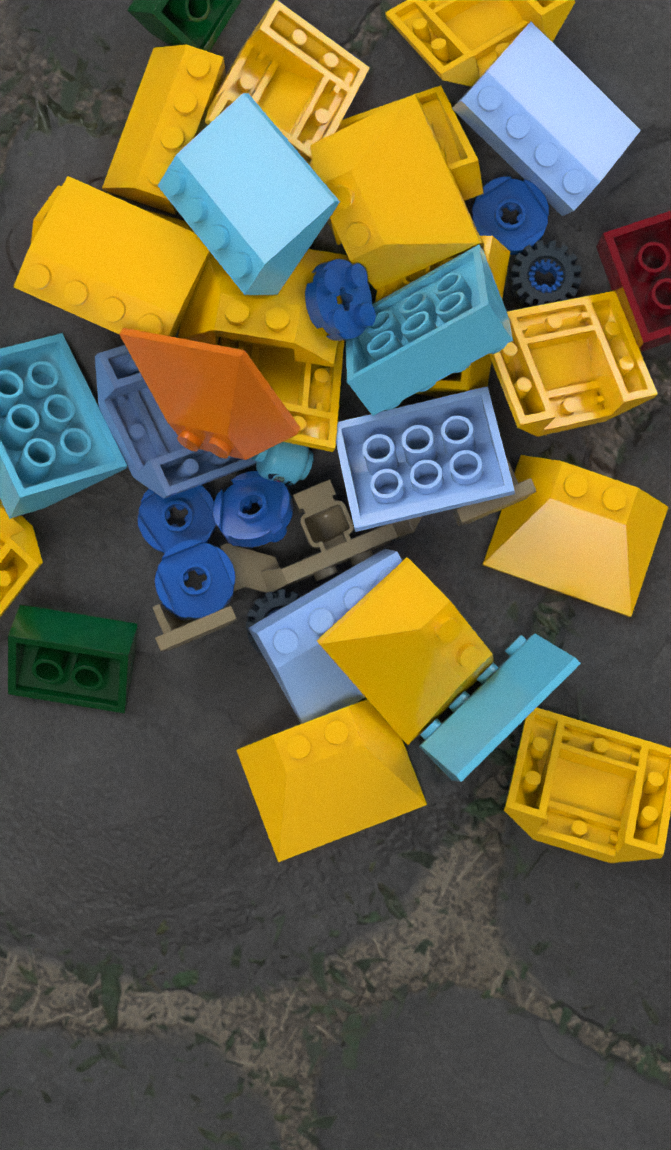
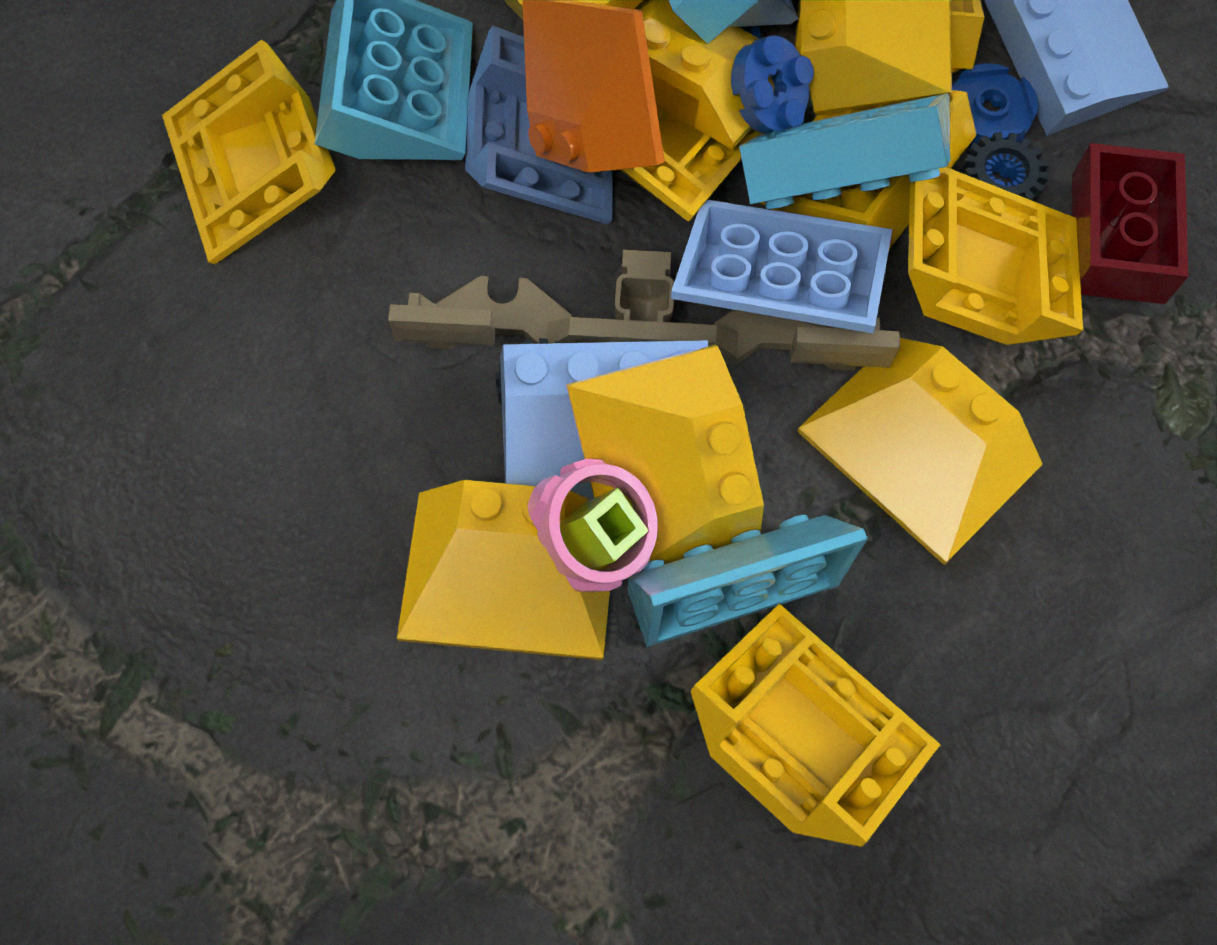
camera: 30 degrees right, 15 degrees down
dark green slope [8,604,138,713] -> none
blue plate [138,485,217,554] -> none
blue plate [155,540,235,621] -> none
blue plate [213,471,293,547] -> none
medium azure head [252,442,313,486] -> none
none -> bright pink piece [528,459,657,592]
none -> lime brick [559,488,649,570]

